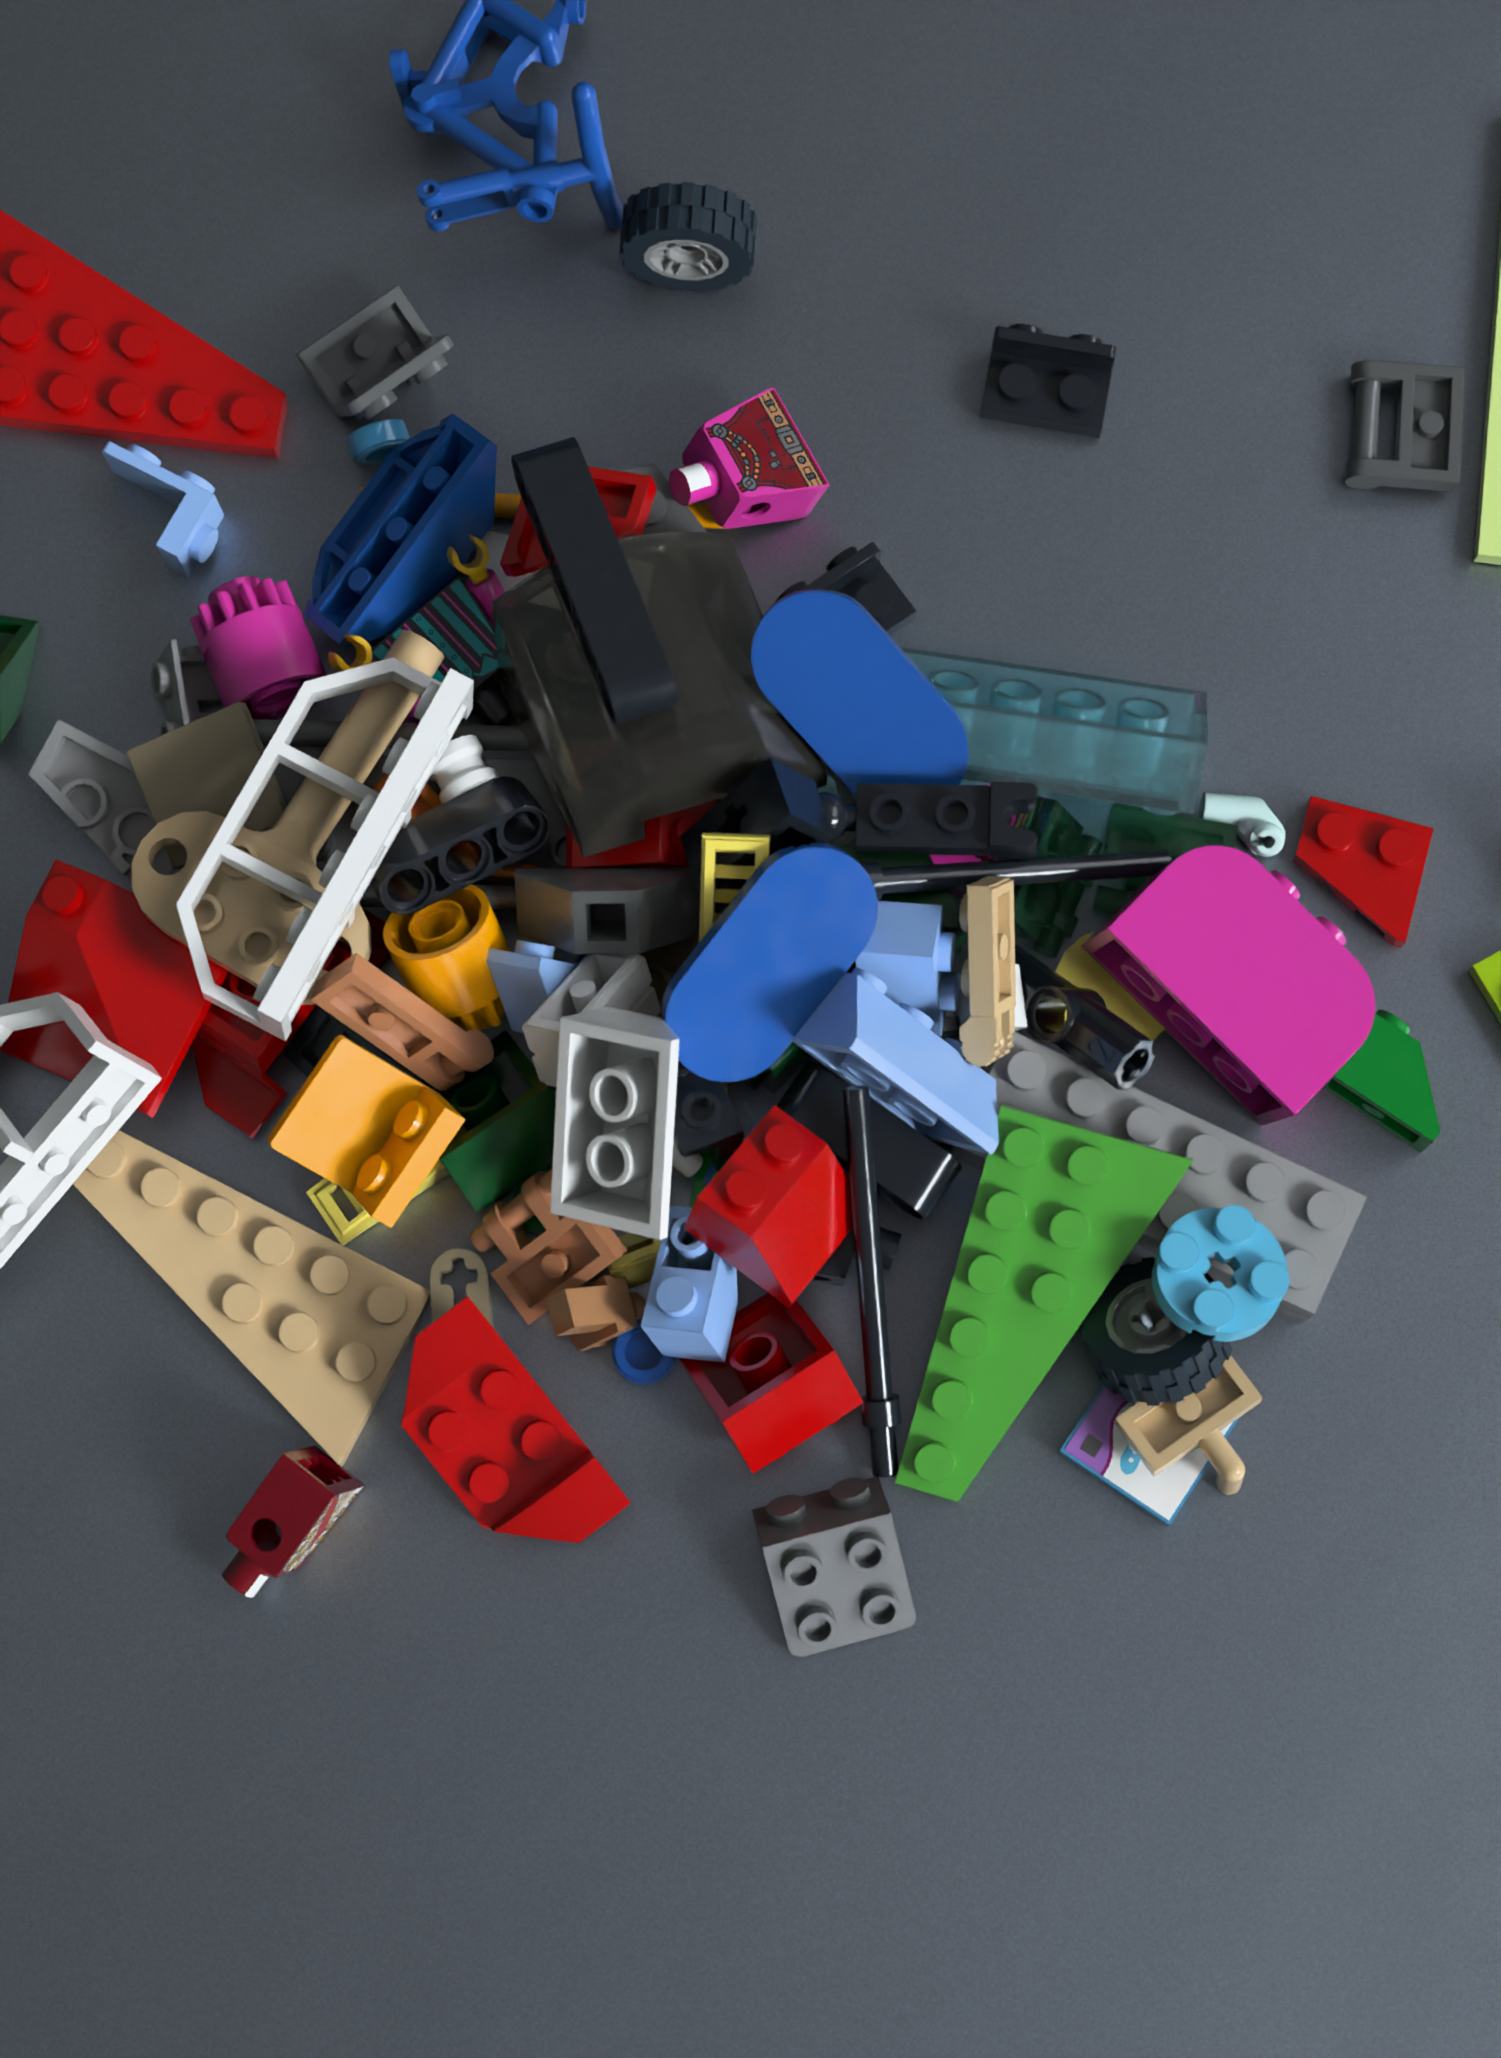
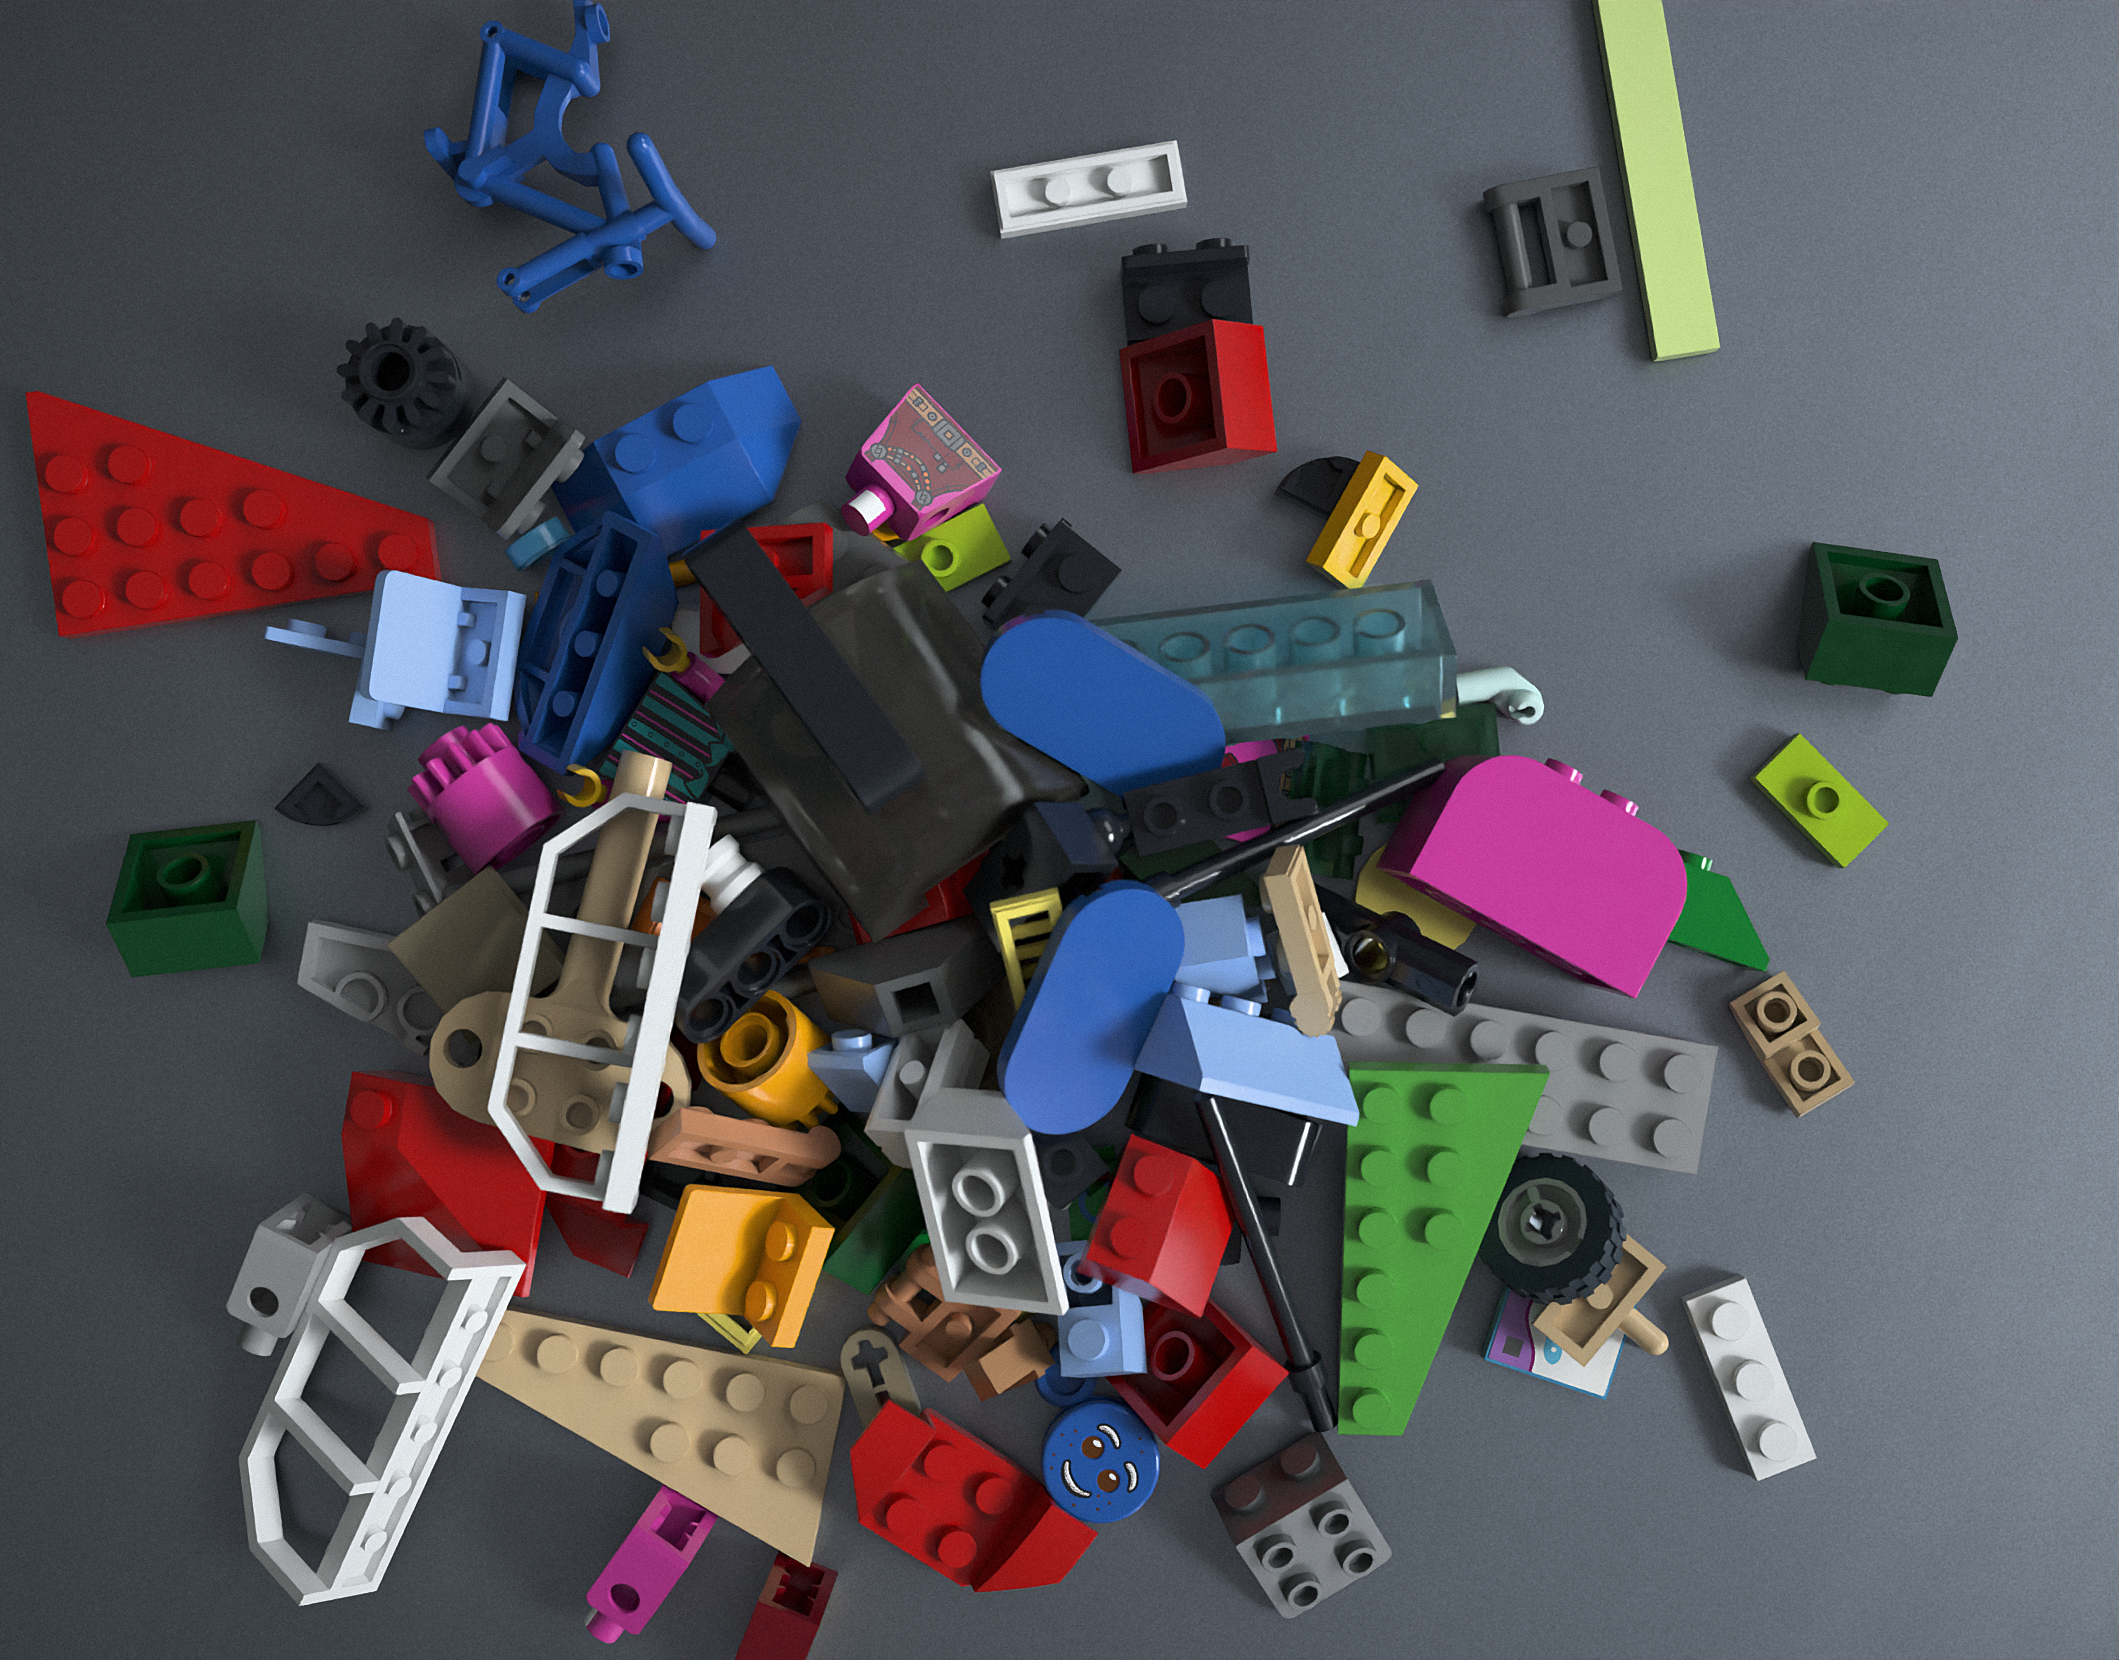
camera: 20 degrees left, 10 degrees up
black wheel [619,182,757,292] -> none
medium azure plate [1151,1205,1290,1342] -> none
red wing [1292,796,1434,948] -> none
none -> black tile [274,762,370,826]
none -> black gear [337,318,475,450]
none -> light blue bracket [360,570,526,721]
none -> blue wedge [550,365,802,559]
none -> dark pink torso [584,1484,719,1643]
none -> lime plate [893,503,1012,608]
none -> white tile [990,140,1187,239]
none -> blue head [1041,1394,1160,1524]
none -> red slope [1119,319,1277,474]
none -> black tile [1274,456,1360,521]
none -> yellow plate [1305,450,1419,595]
none -> white plate [1680,1275,1817,1481]
none -> tan slope [1728,970,1855,1119]

